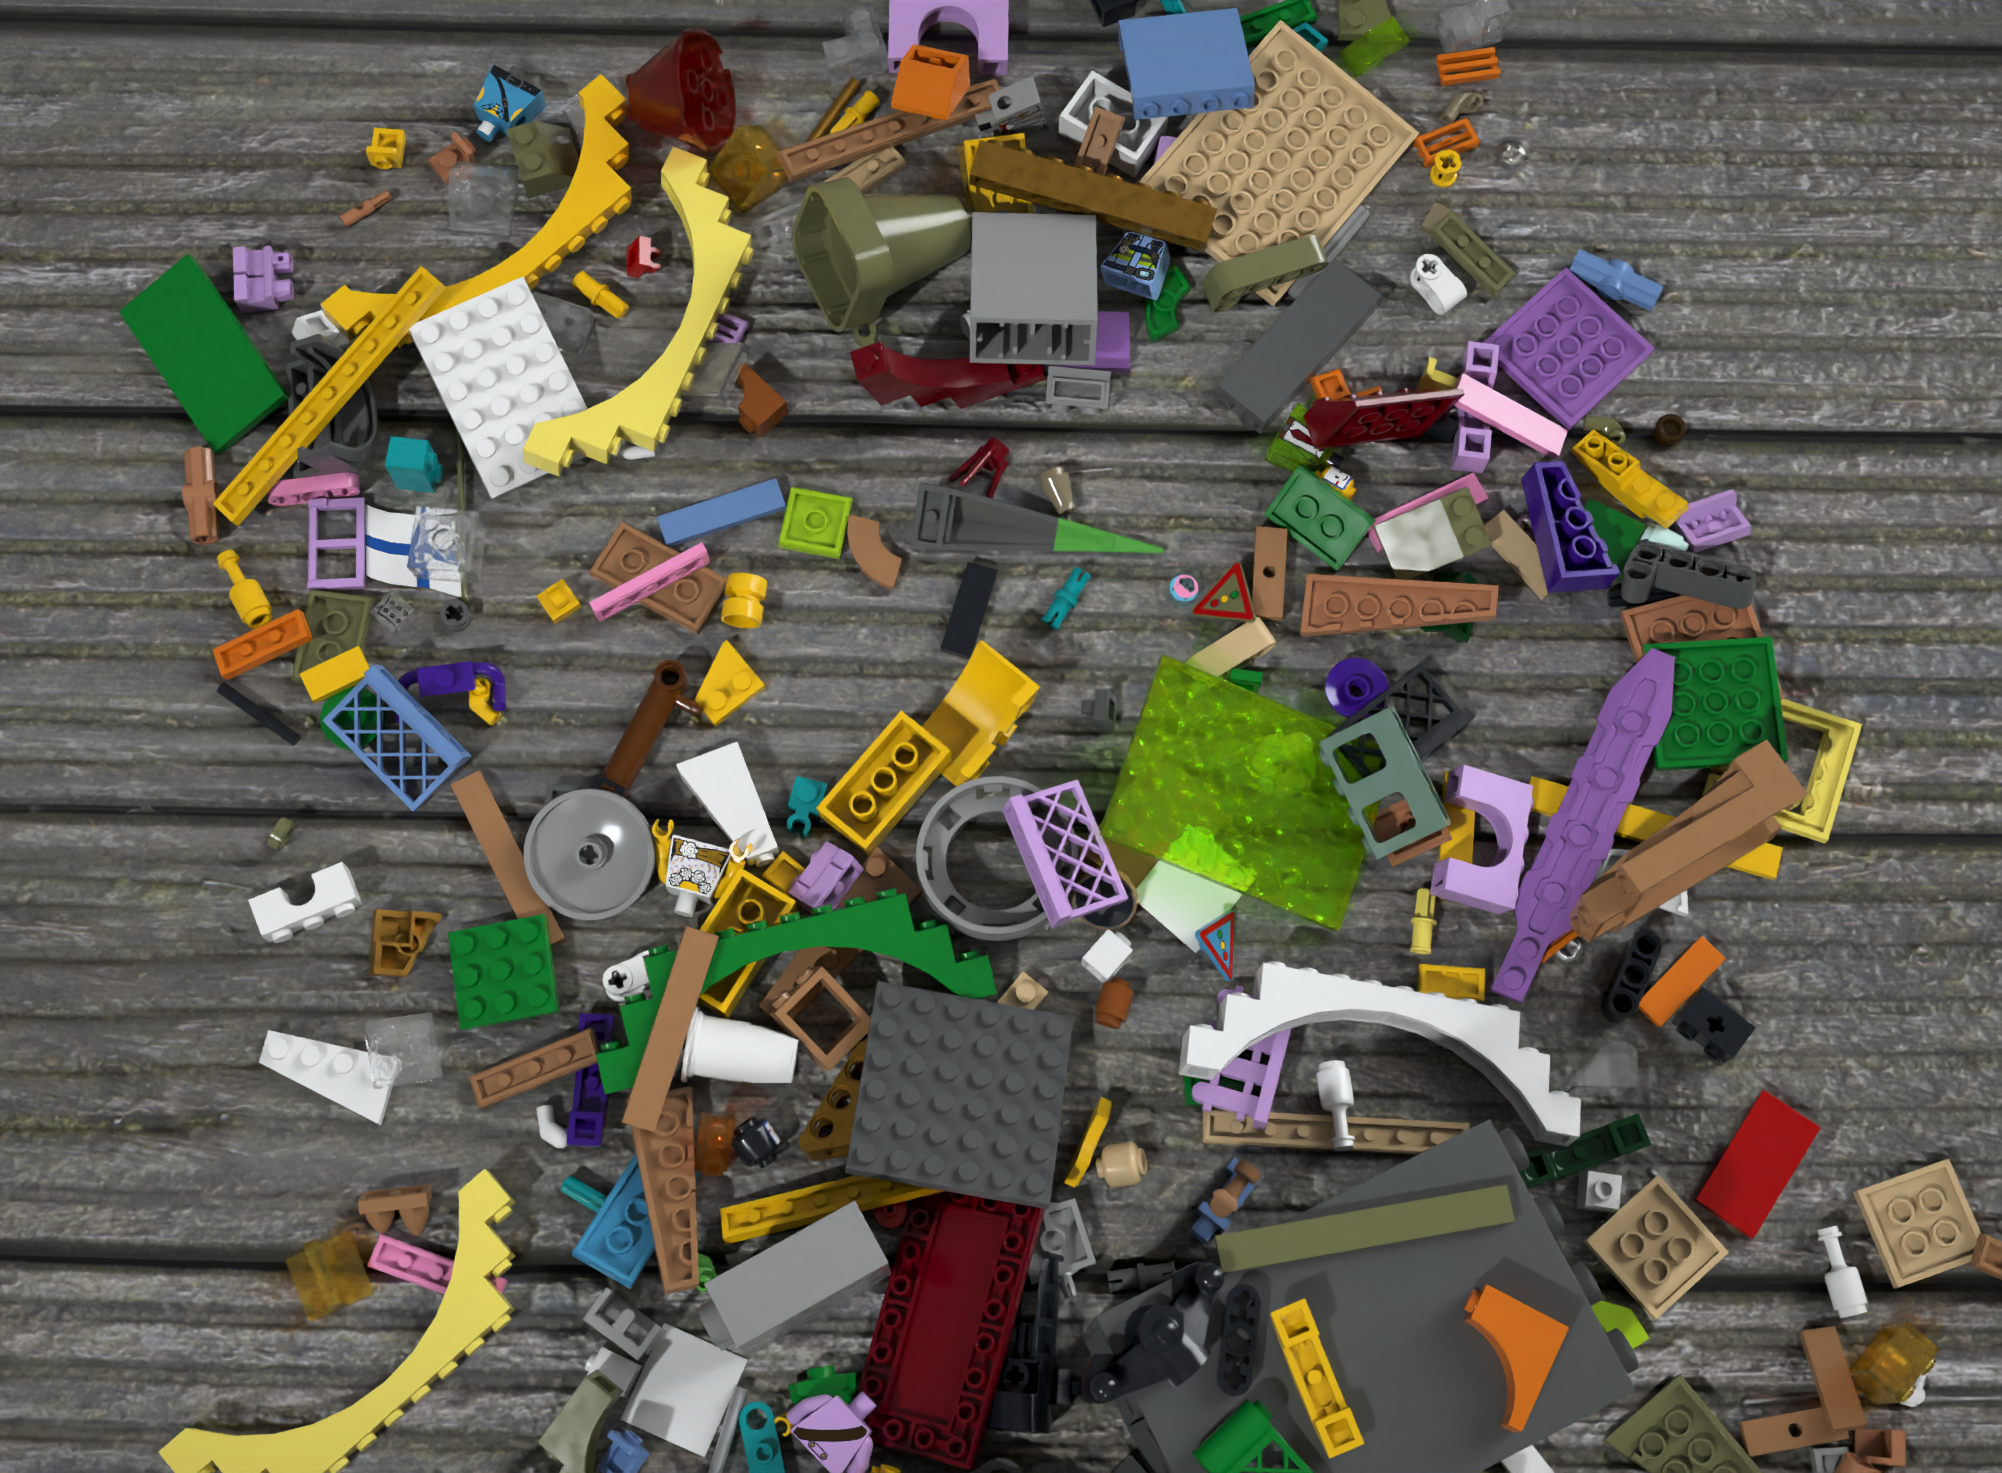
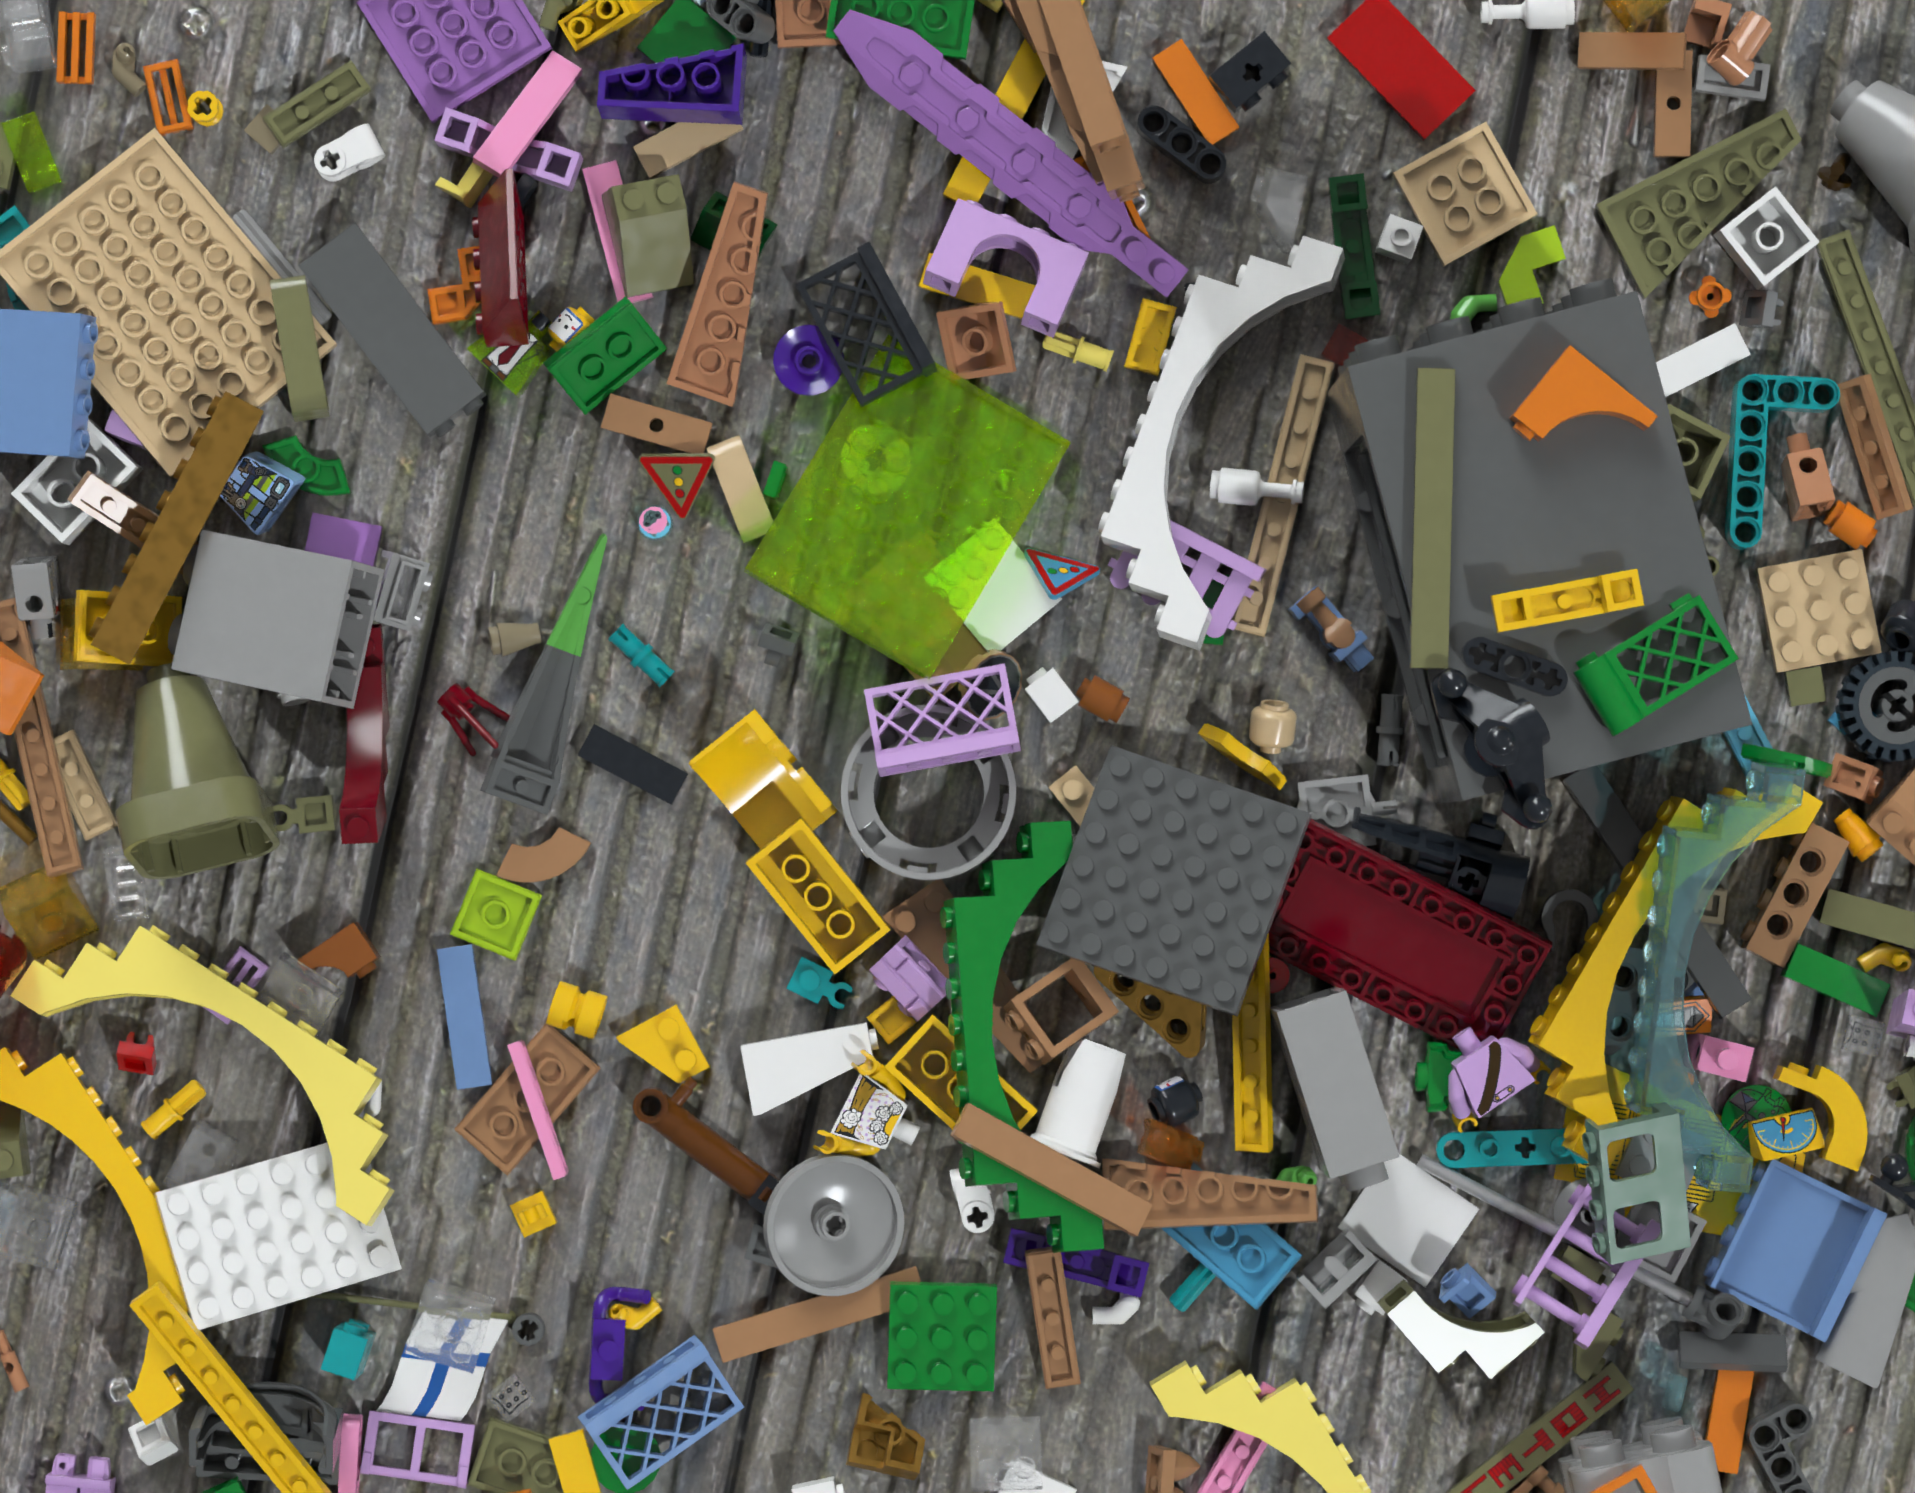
camera: 70 degrees left, 15 degrees up
sand green window [1318,706,1452,859] -> none

